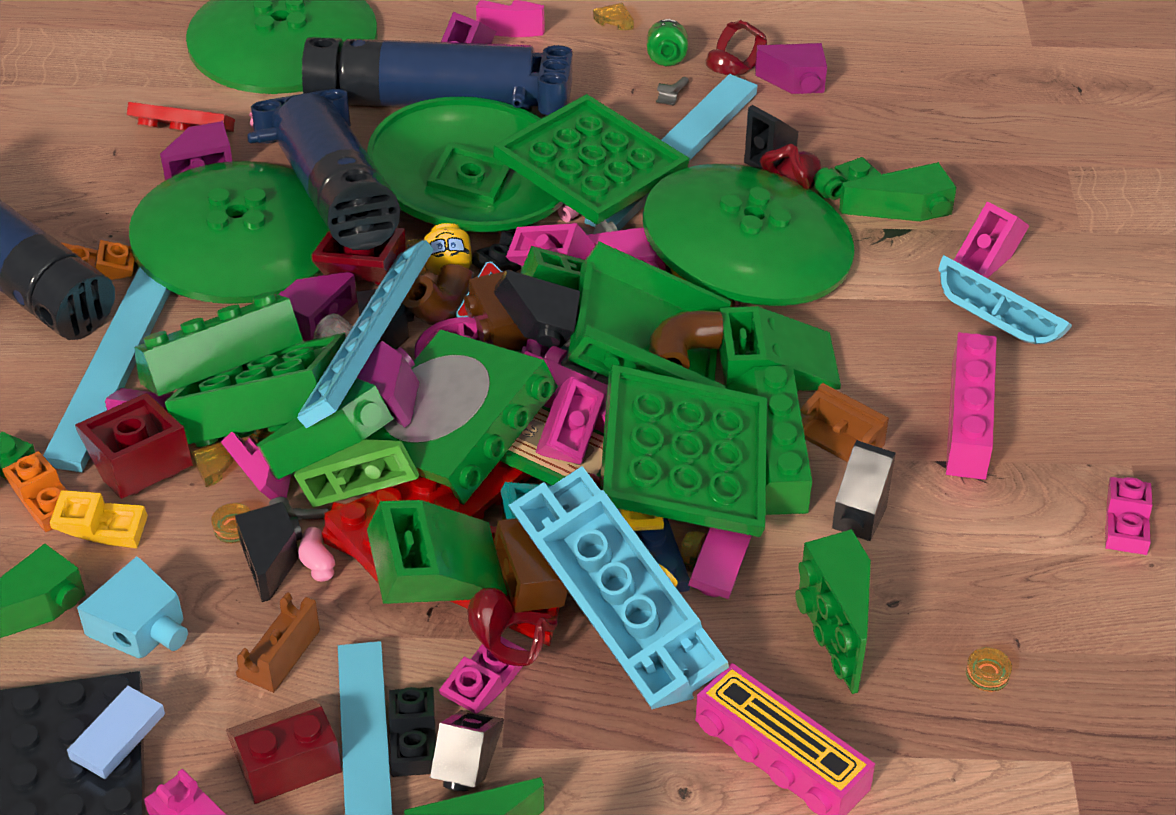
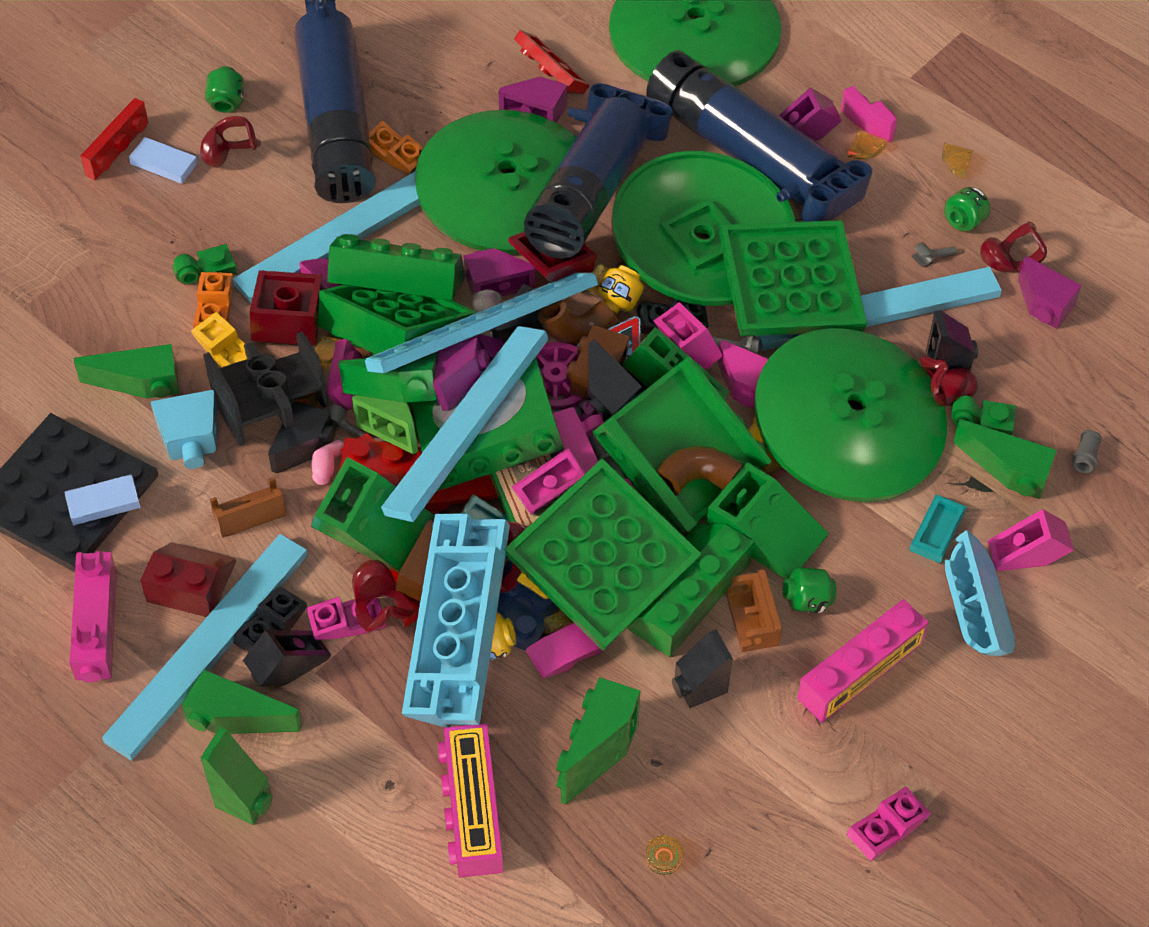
camera: 40 degrees right, 10 degrees up
none -> black piece [203,332,329,446]
none -> medium azure tile [381,326,548,522]
none -> green head [782,567,837,614]
none -> clear yellow tile [847,130,887,160]
none -> teal tile [909,494,967,564]
none -> dark grey pin [1071,430,1102,473]

